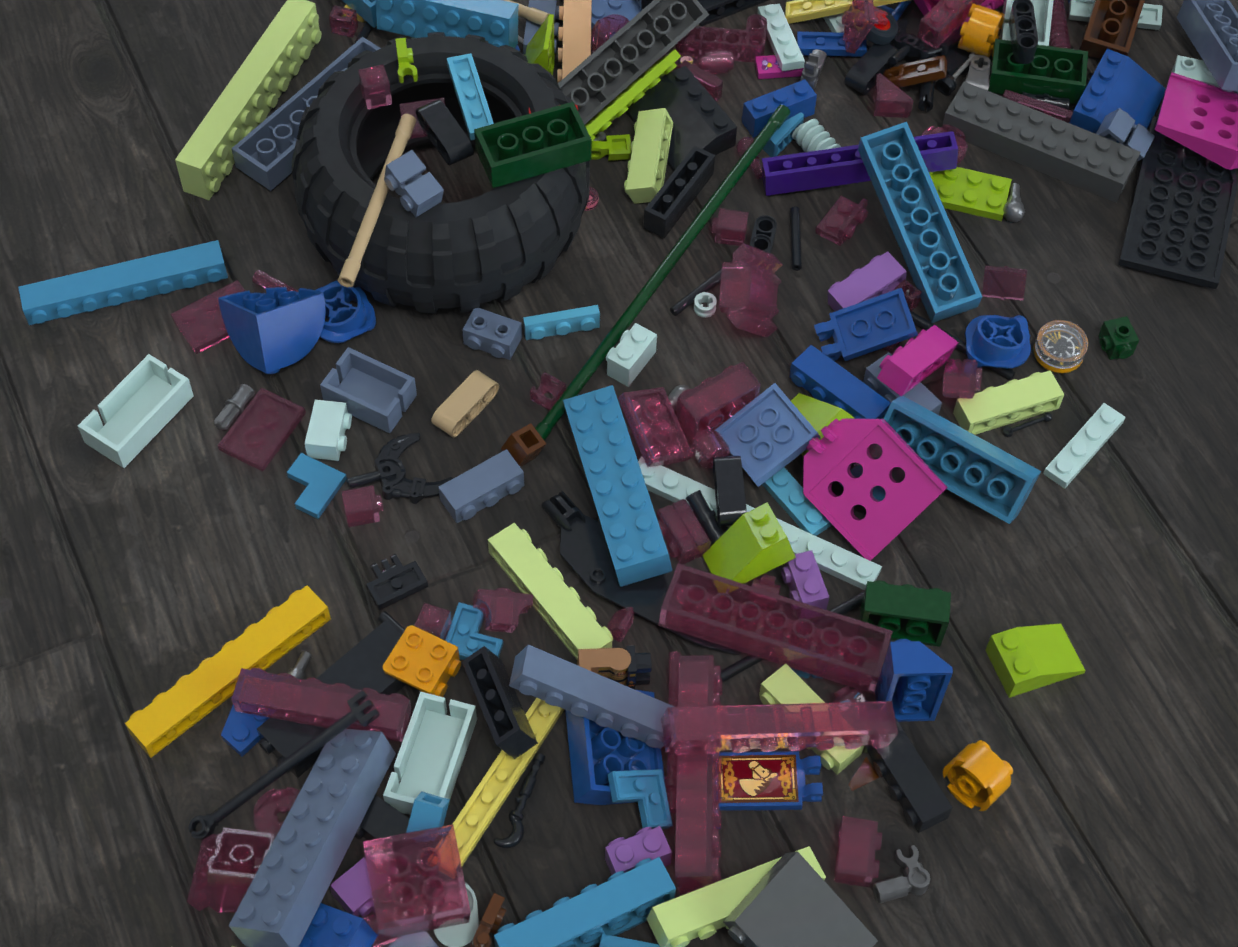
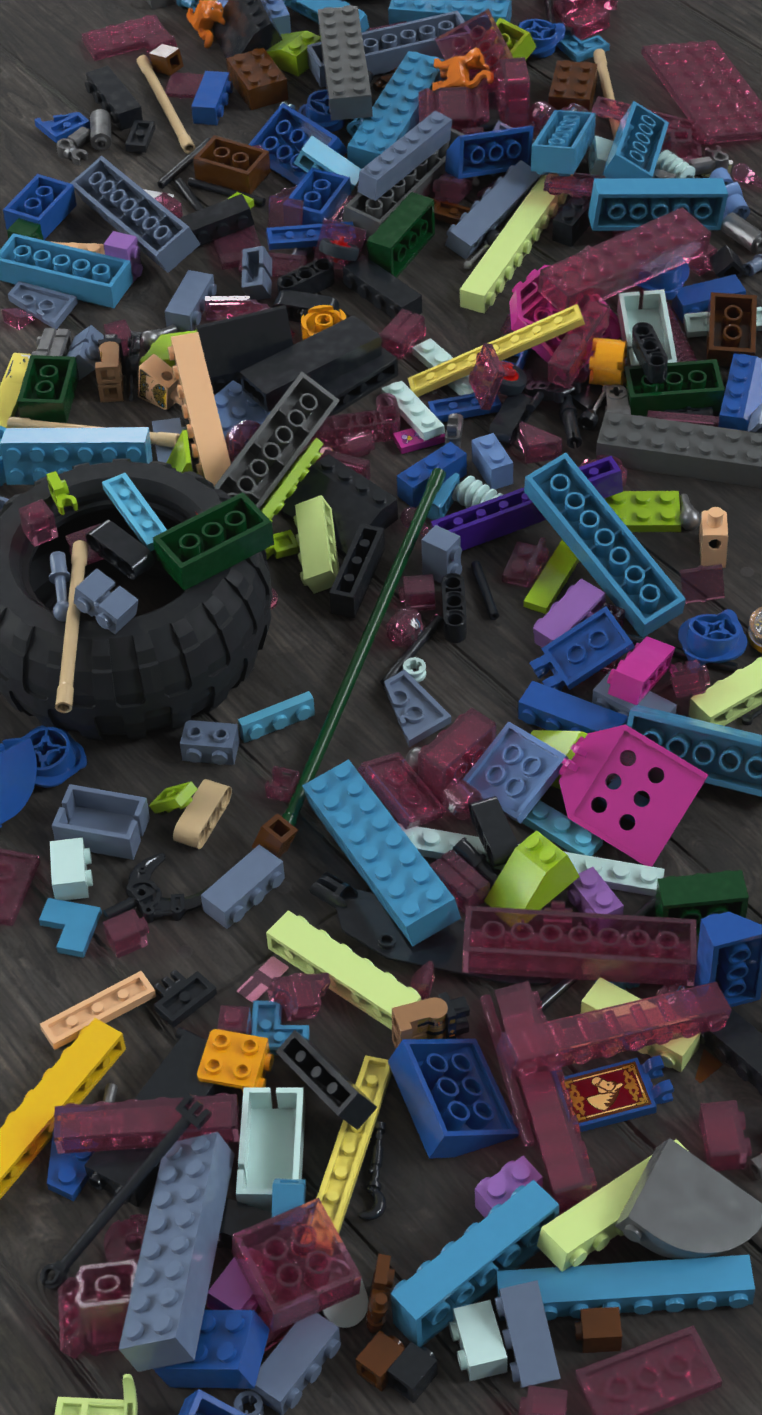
camera: 10 degrees left, 10 degrees down
sand blue brick [509,645,679,749] -> none
light aqua brick [606,323,657,387] -> none
dark azure tile [607,769,673,829] -> none
clear pink slope [719,243,783,337] -> none
reddish brown hinge [882,55,947,92] -> none
none -> light nougat plate [40,971,156,1050]
none -> sand blue pin [49,551,71,622]
none -> lime plate [149,781,198,814]
none -> clear pink sticker [237,956,289,1002]
none -> sand blue wing [384,670,451,747]
none -> clear pink head [386,608,424,646]
none -> sand blue brick [421,525,462,584]
none -> medium blue brick [472,433,513,489]
none -> lime tile [524,540,579,614]
none -> light nougat torso [699,507,728,568]

